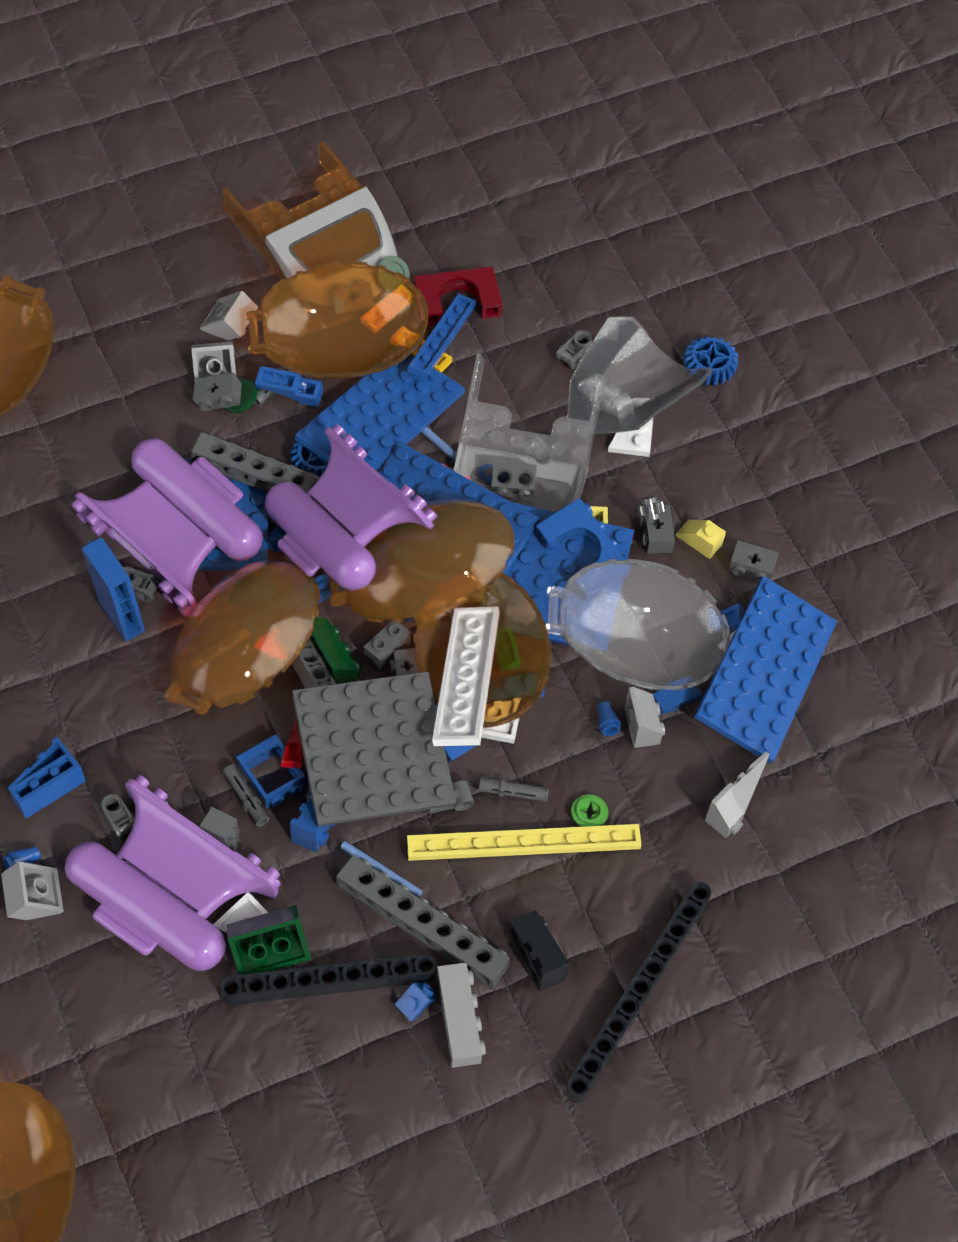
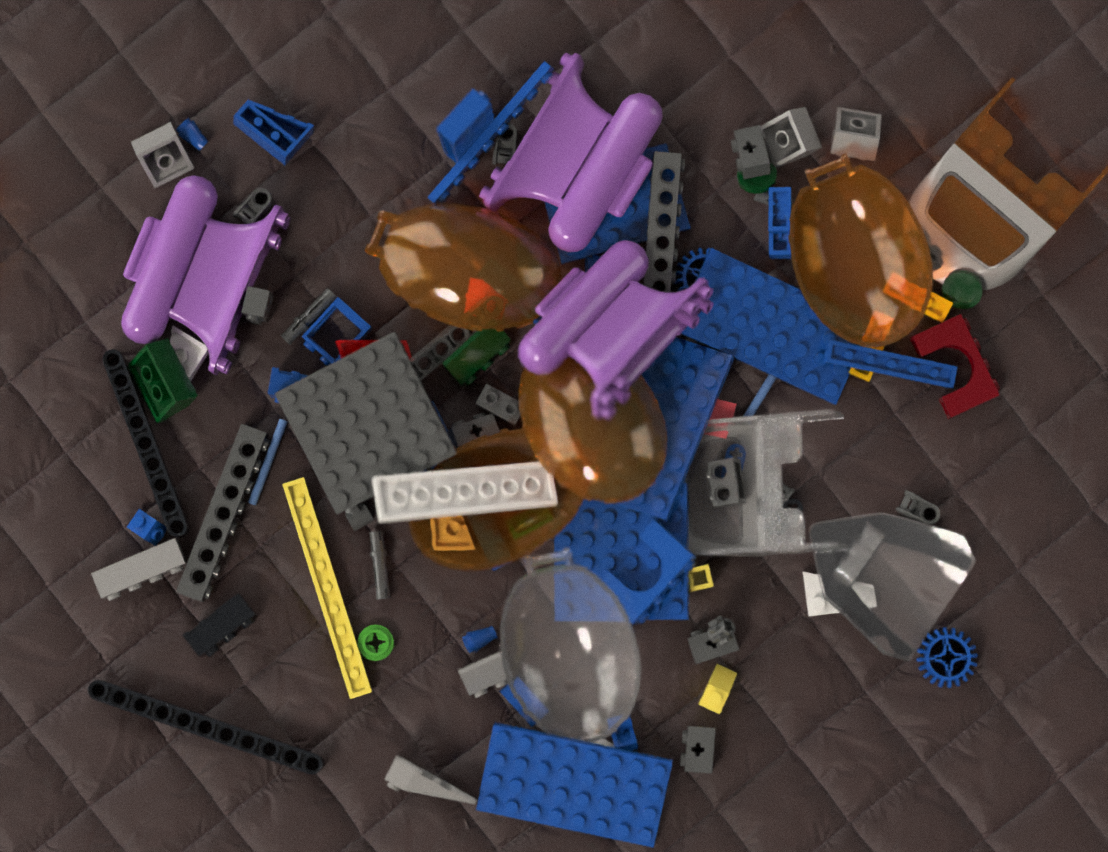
camera: 80 degrees right, 25 degrees up
none -> blue plate [427,61,554,204]

